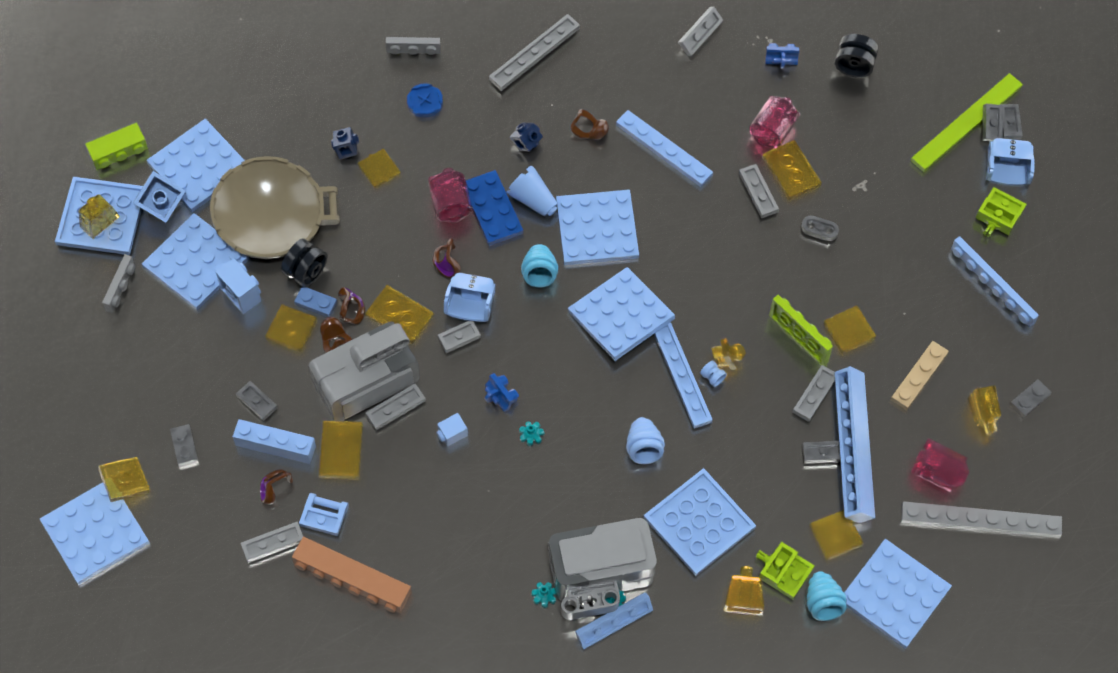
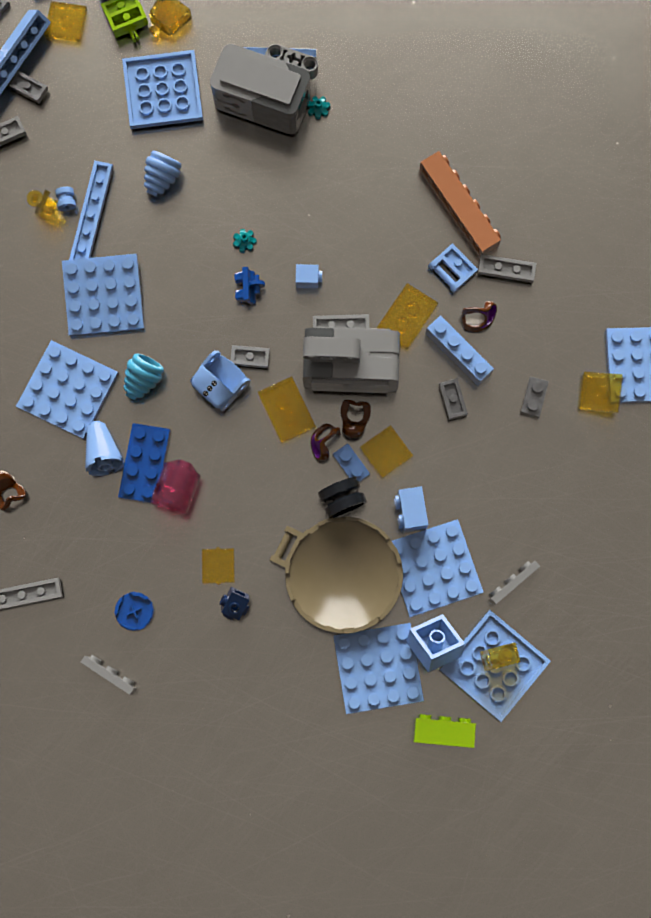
camera: 145 degrees left, 15 degrees up
reddish brown piece [433,238,461,278] -> none
dark blue brick [510,122,543,151] -> none

